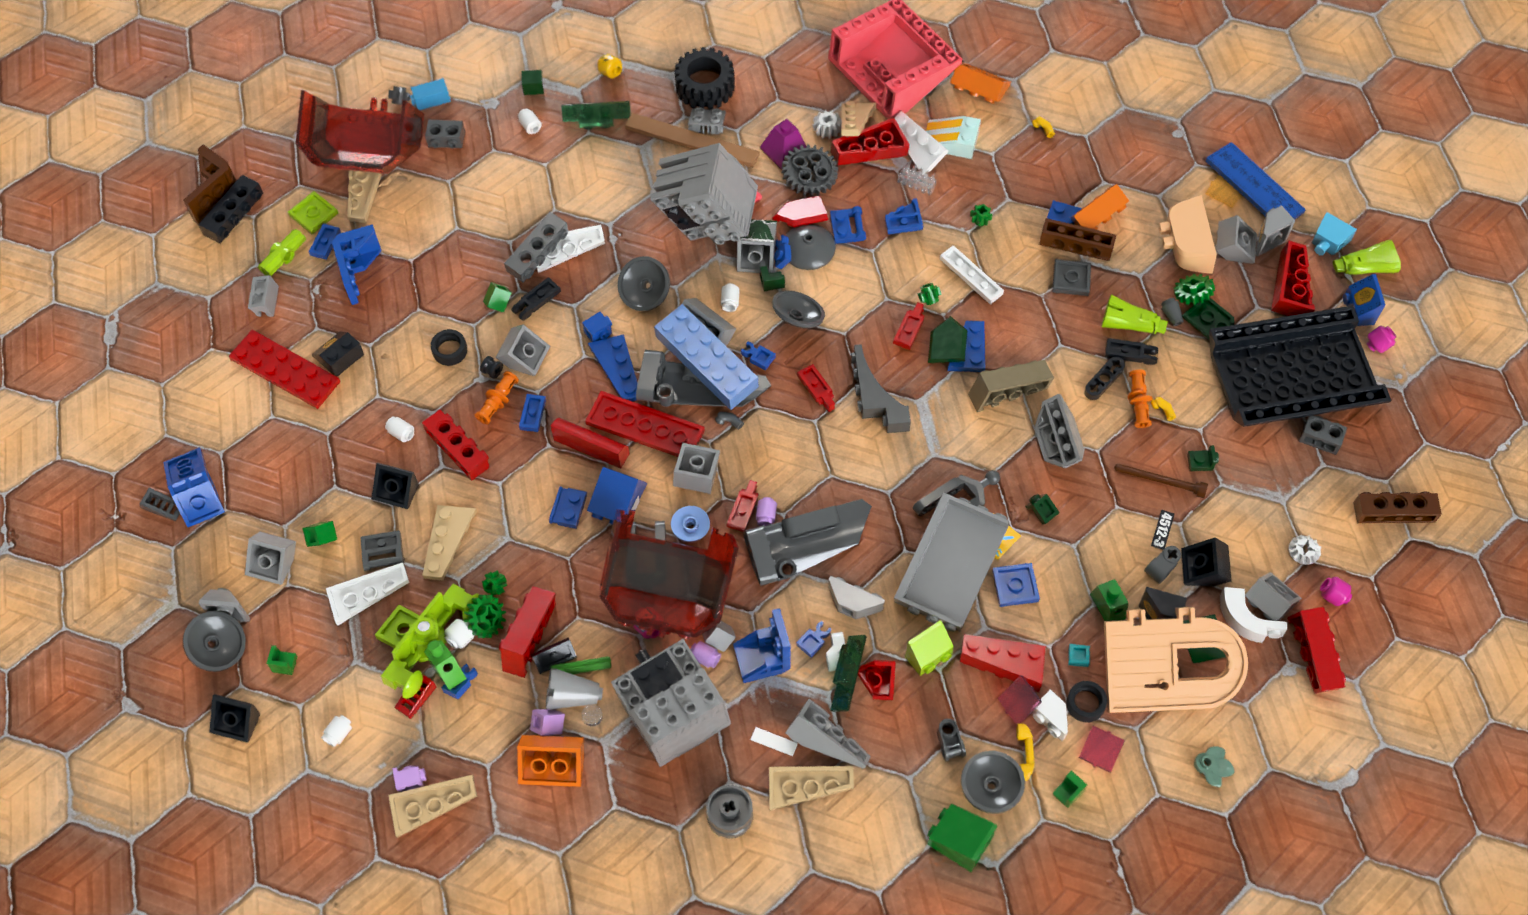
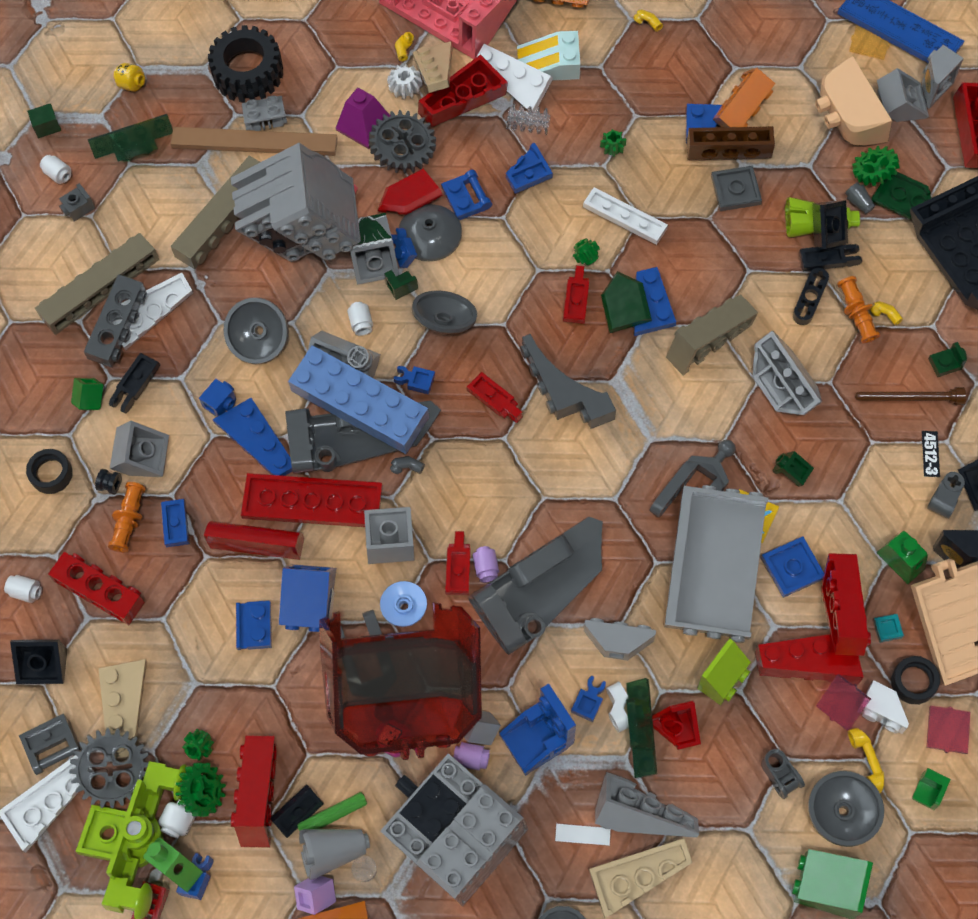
camera: 15 degrees left, 5 degrees up
none -> dark tan brick [35,233,159,335]
none -> dark grey brick [59,183,95,221]
none -> dark grey gear [69,727,149,808]
none -> dark tan brick [171,156,260,269]
none -> light grey wheel [347,346,374,371]
none -> yellow arm [395,32,414,62]
none -> black slope [812,200,848,249]
none -> red wedge [821,553,871,656]

